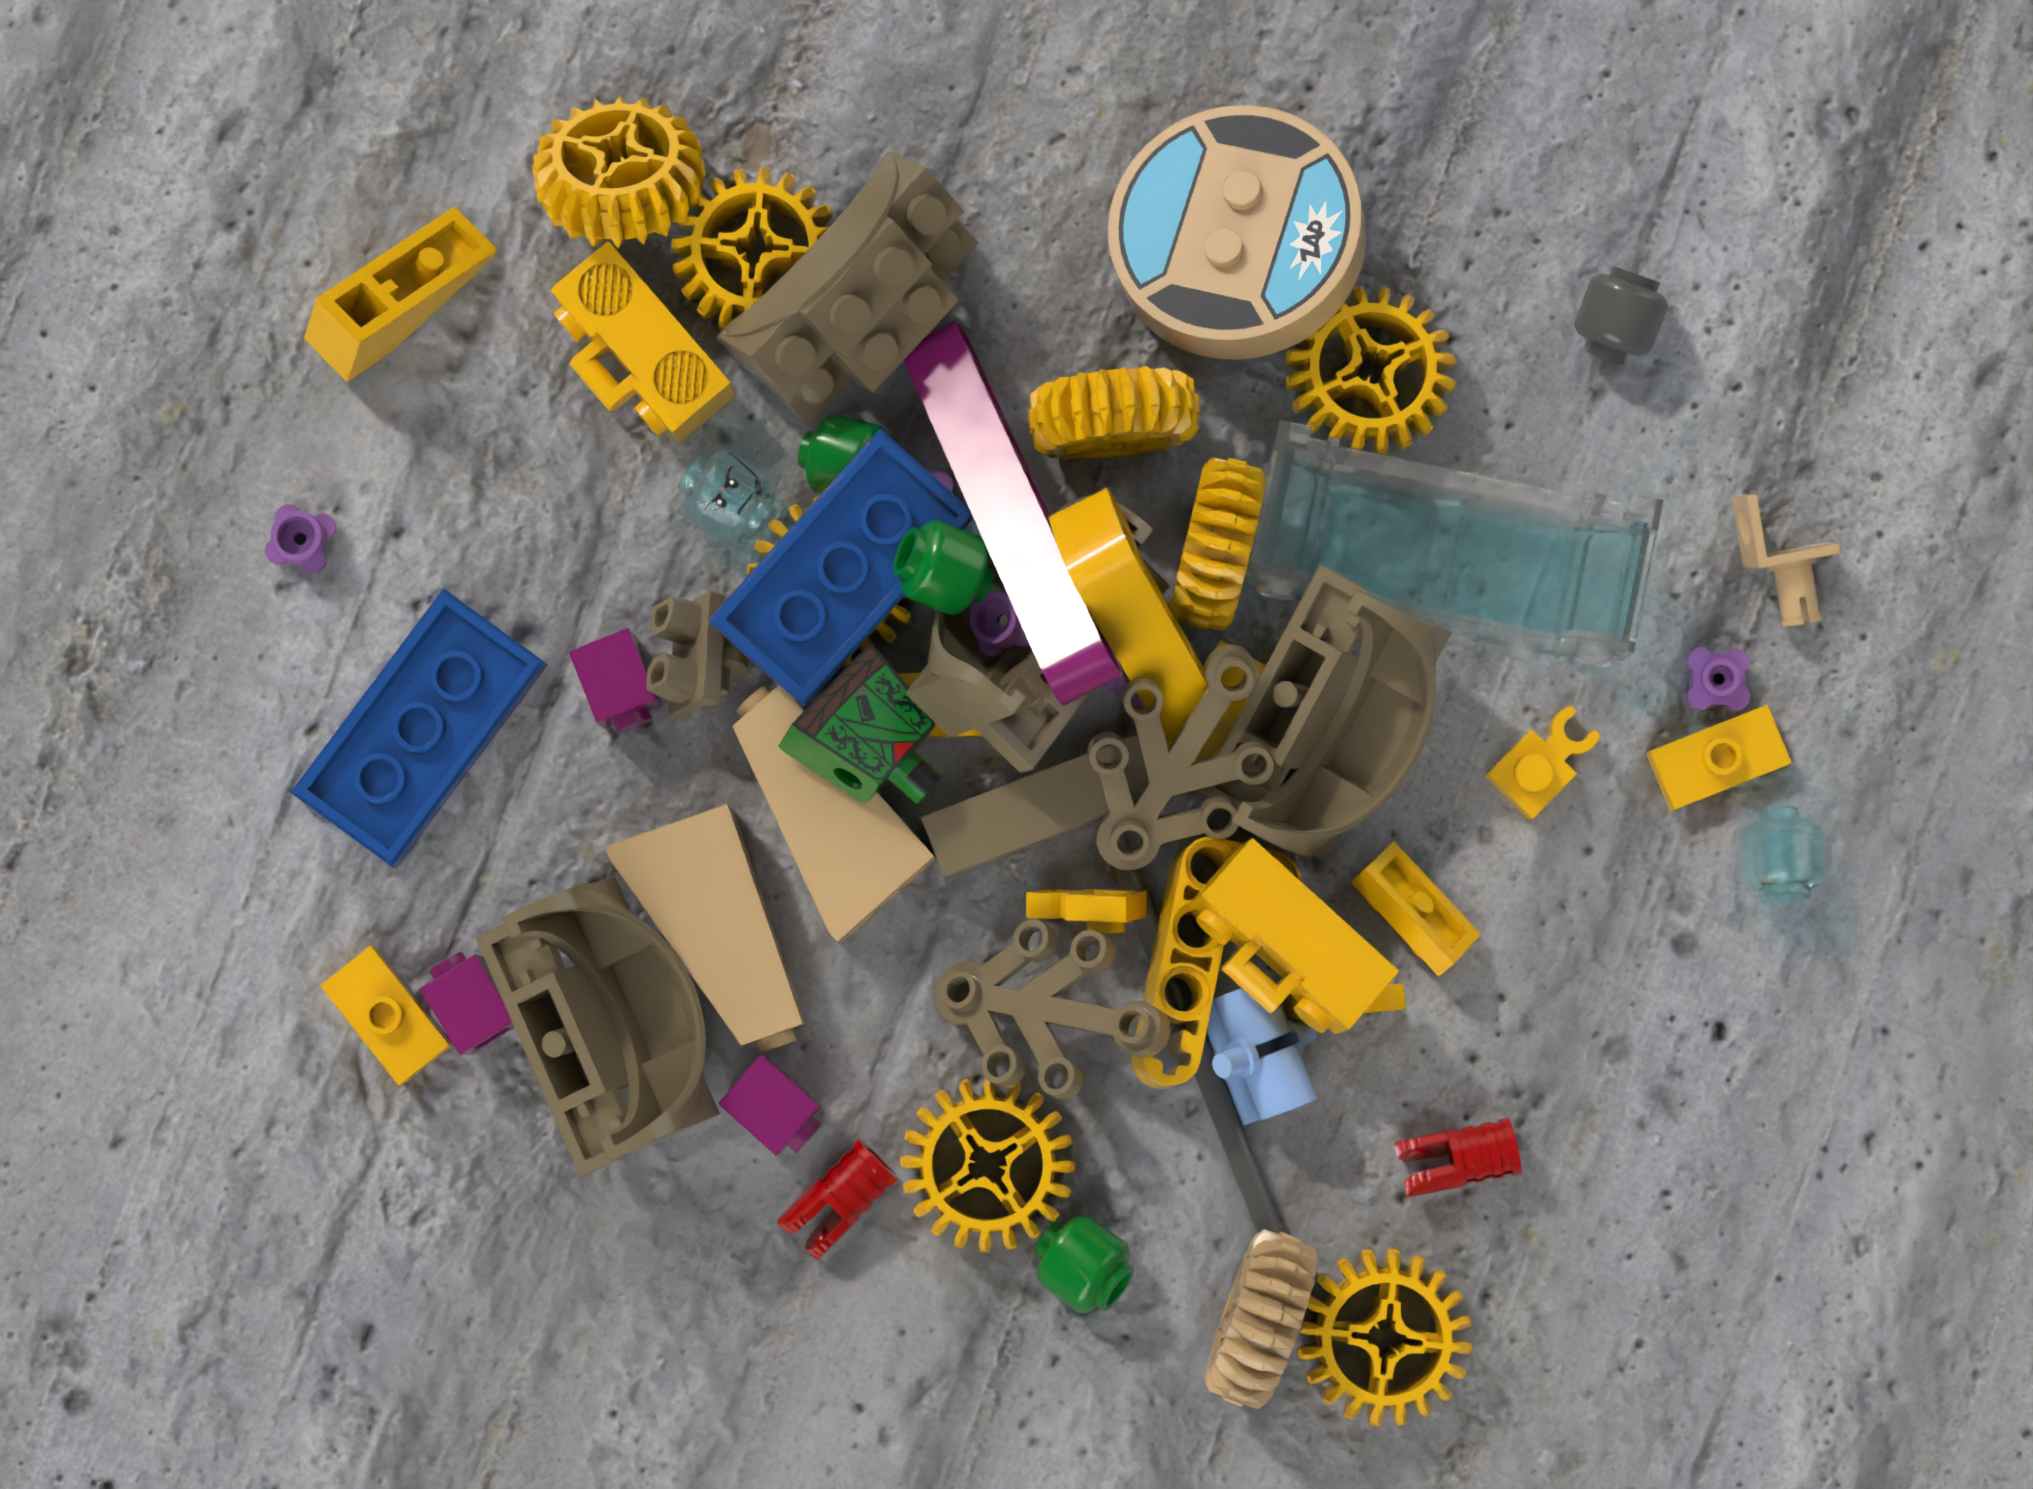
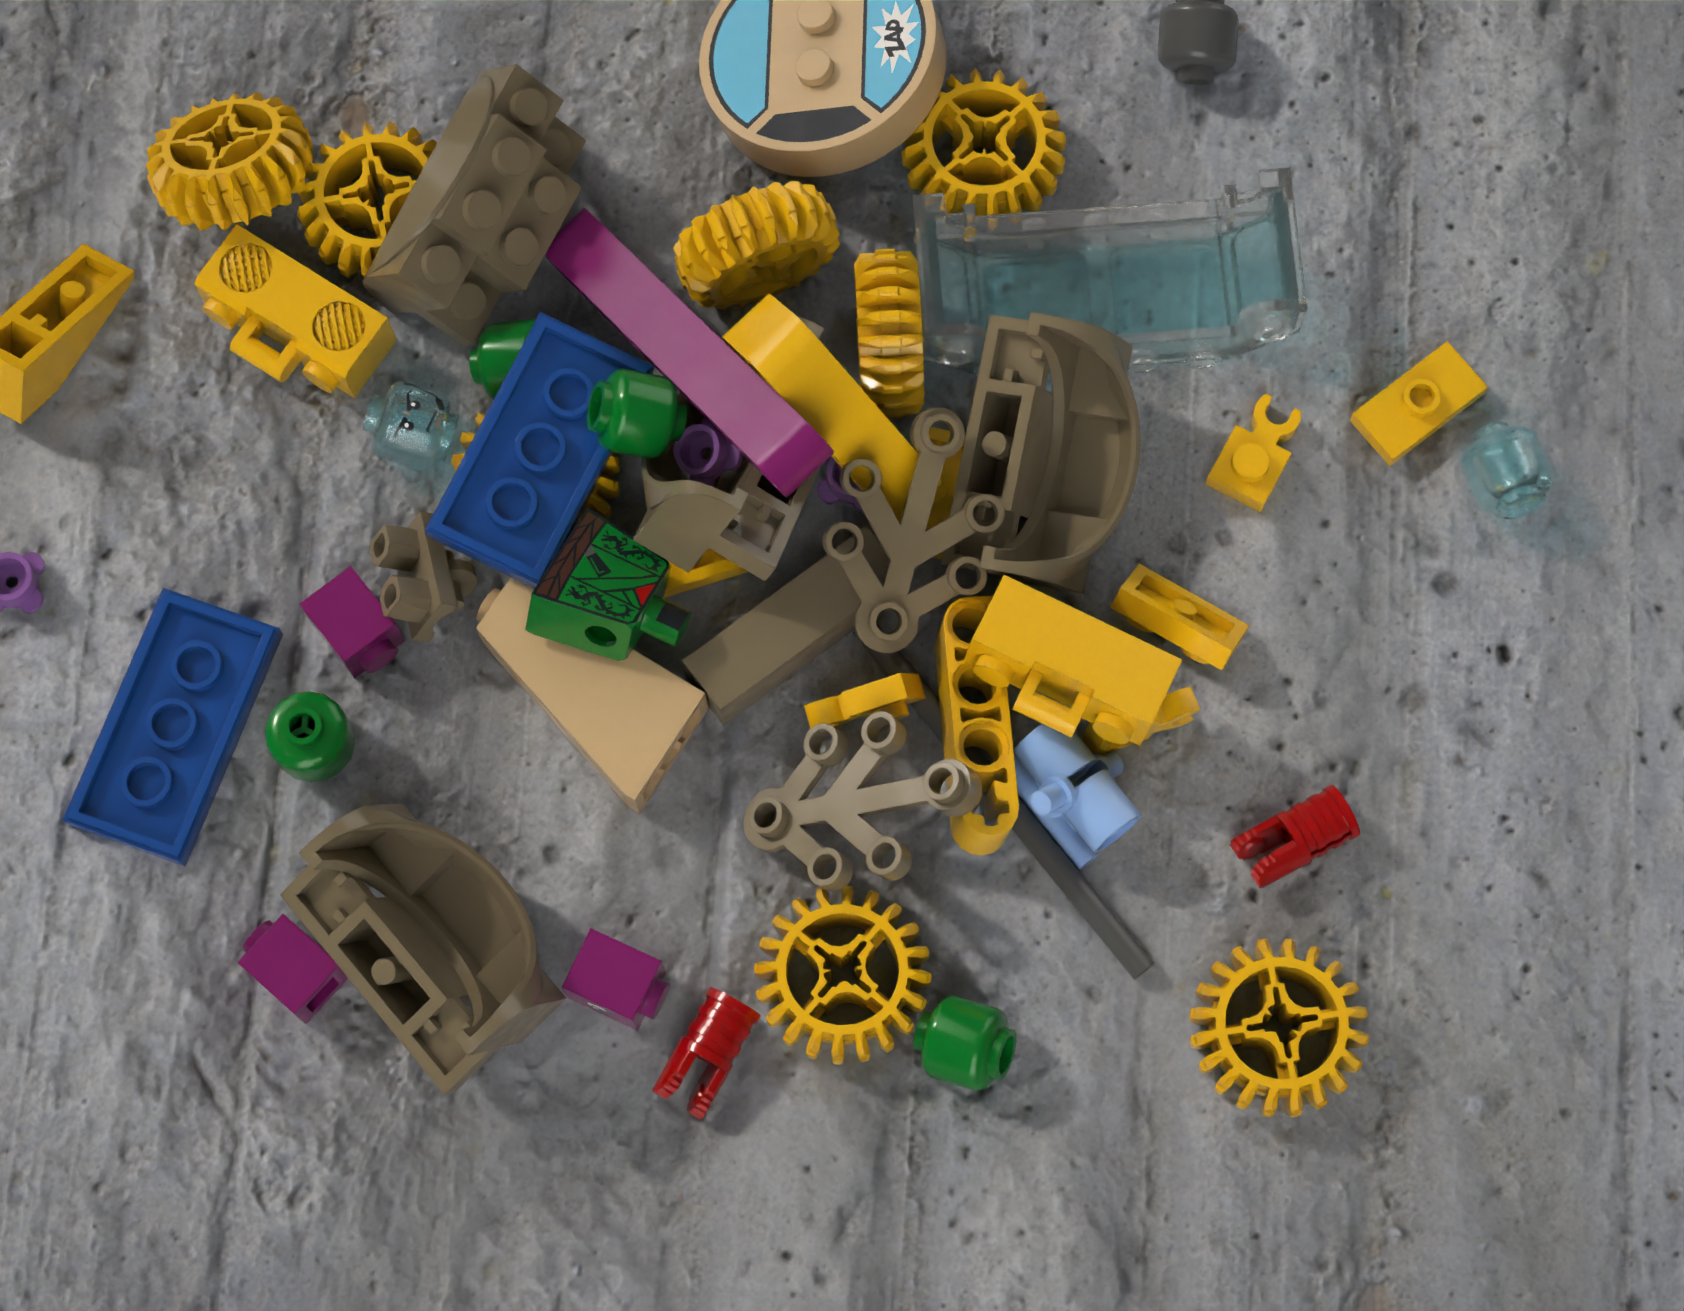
camera: 15 degrees left, 10 degrees down
yellow plate [320,945,453,1086] -> none
tan slope [605,804,807,1054] -> none
tan gear [1204,1229,1318,1409] -> none
medium lavender plate [1686,647,1751,711] -> none
tan bracket [1732,494,1842,627] -> none
none -> green head [265,691,356,783]

